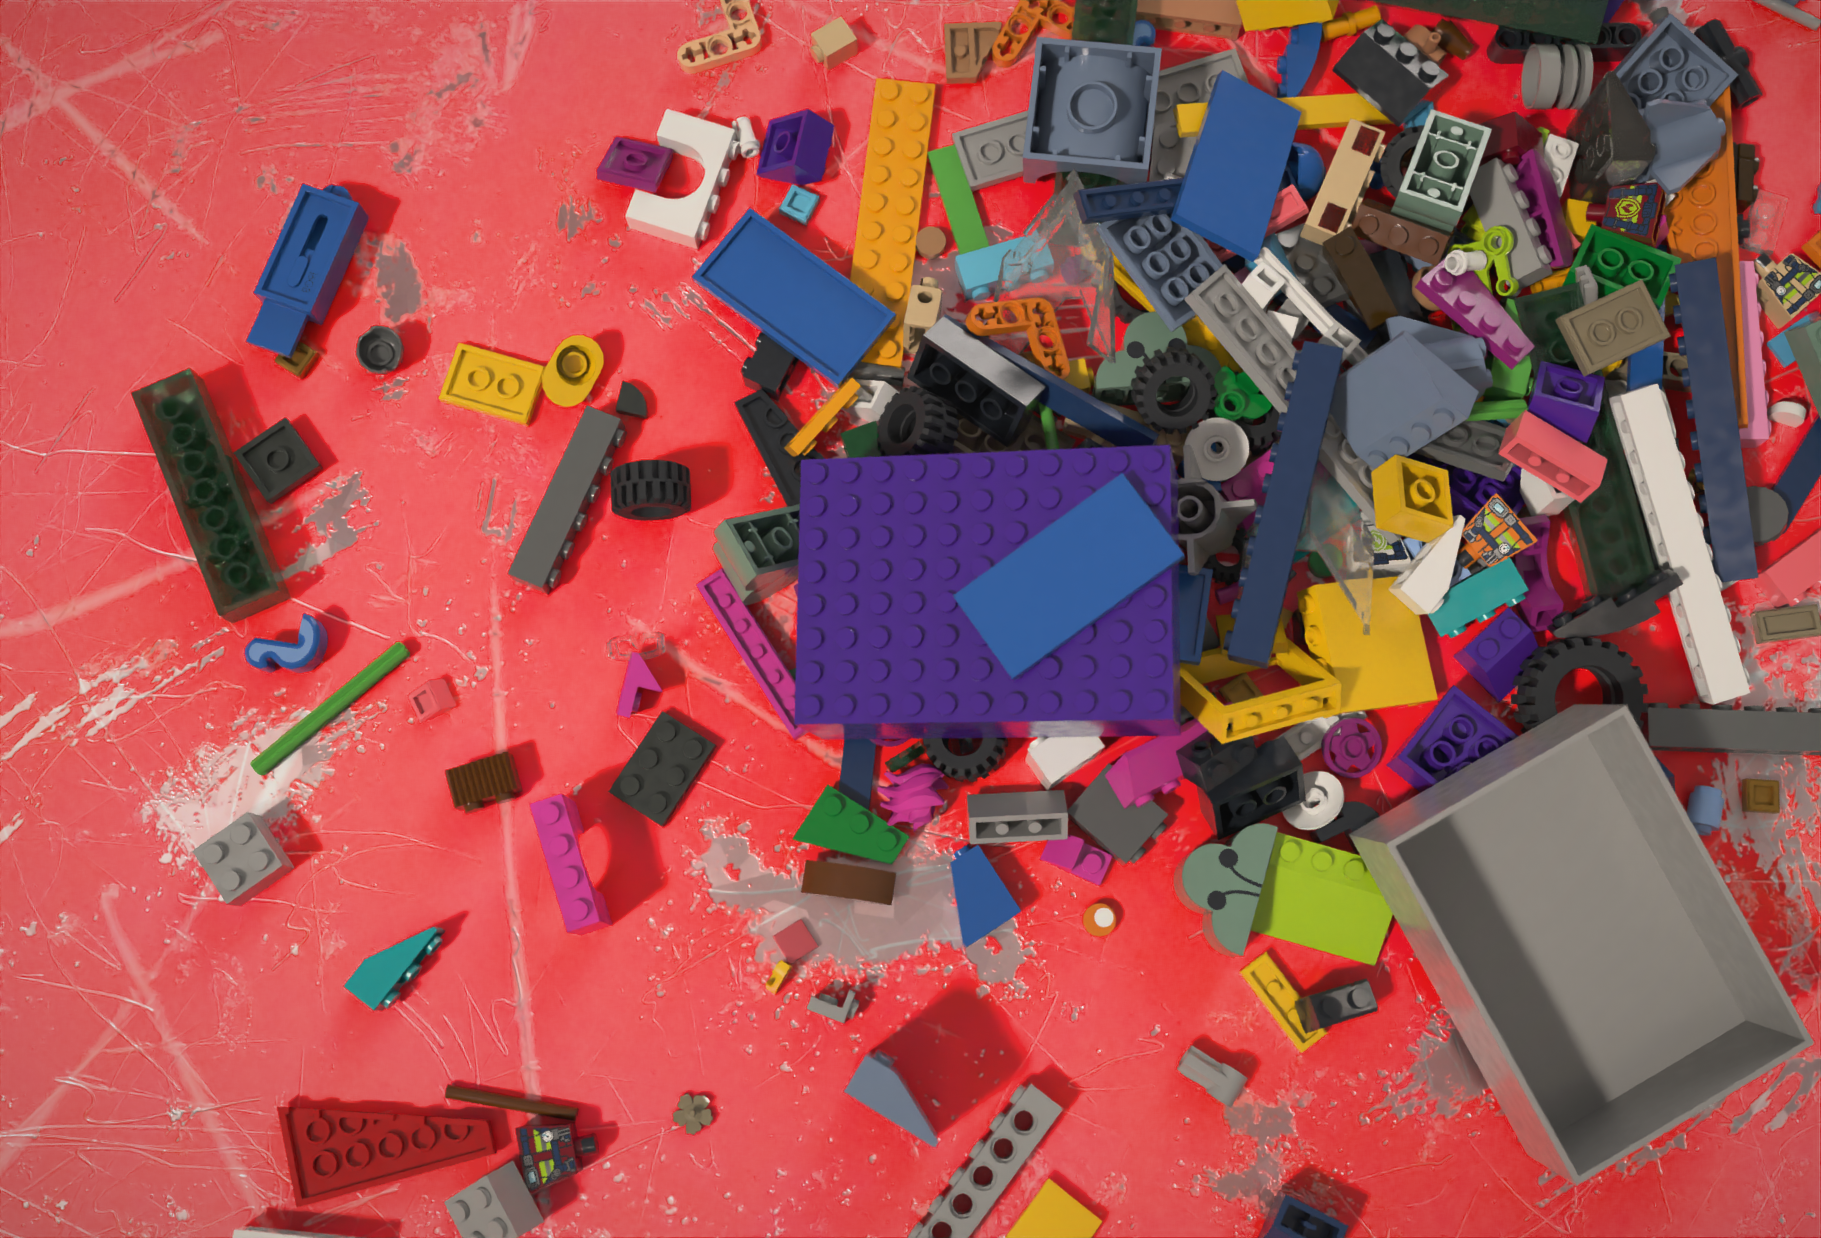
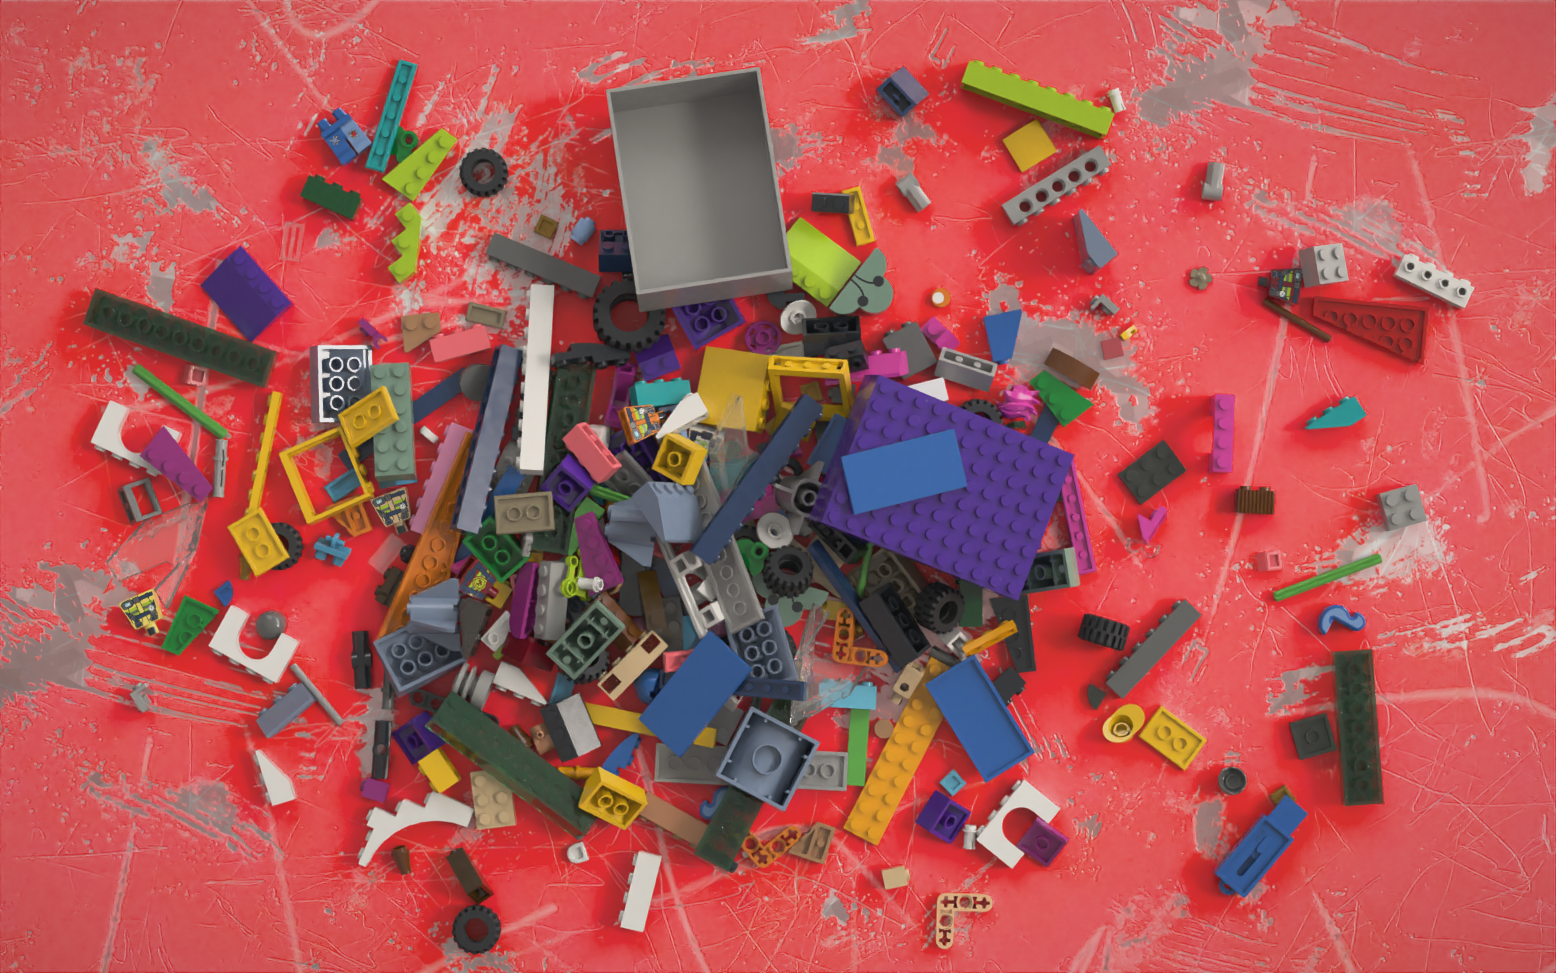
camera: 155 degrees left, 10 degrees up
none -> white slope [492,661,548,707]

